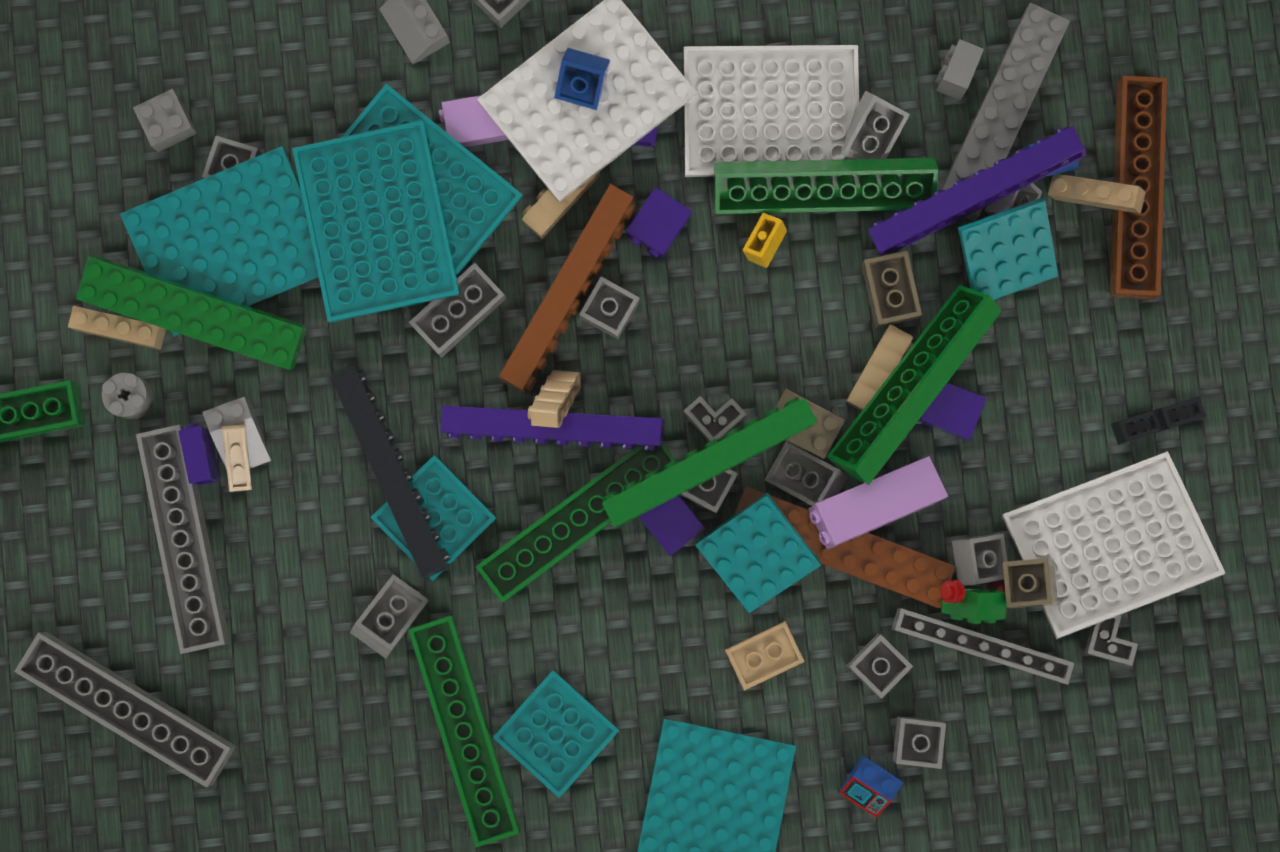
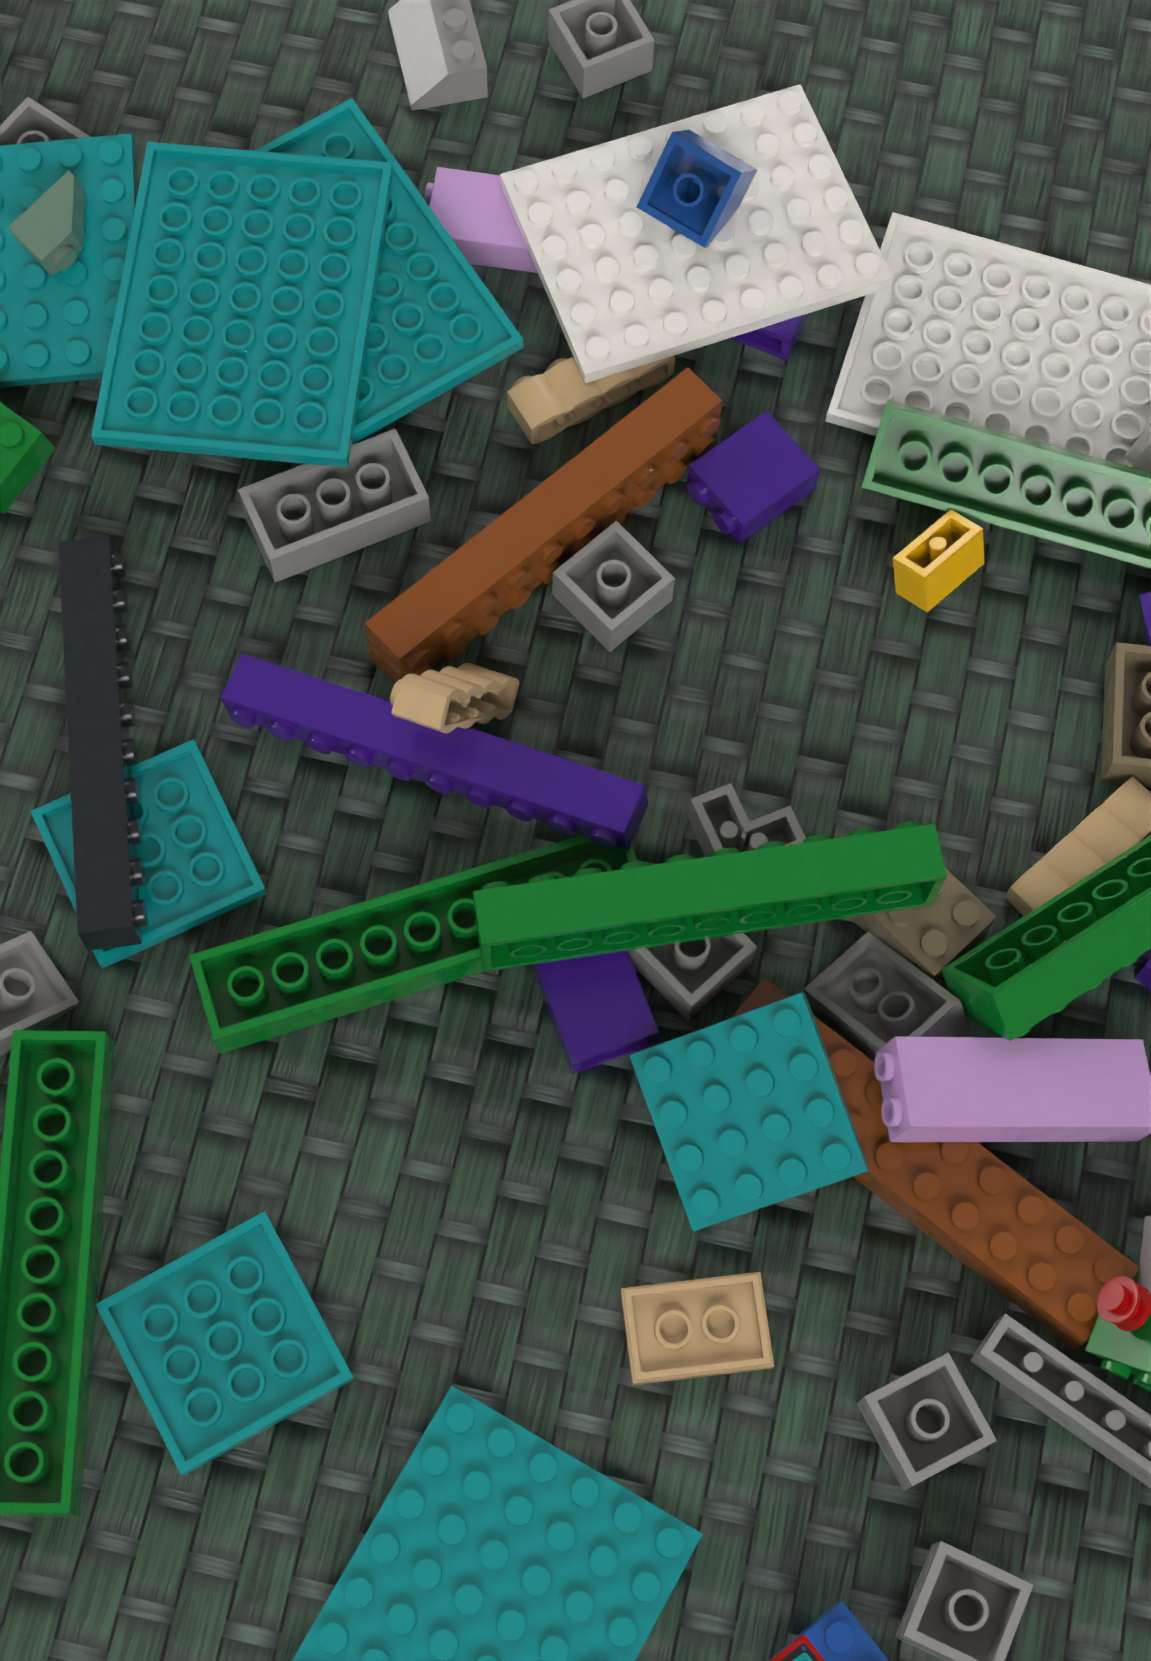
camera: 15 degrees right, 15 degrees down
none -> sand green slope [7,170,85,277]

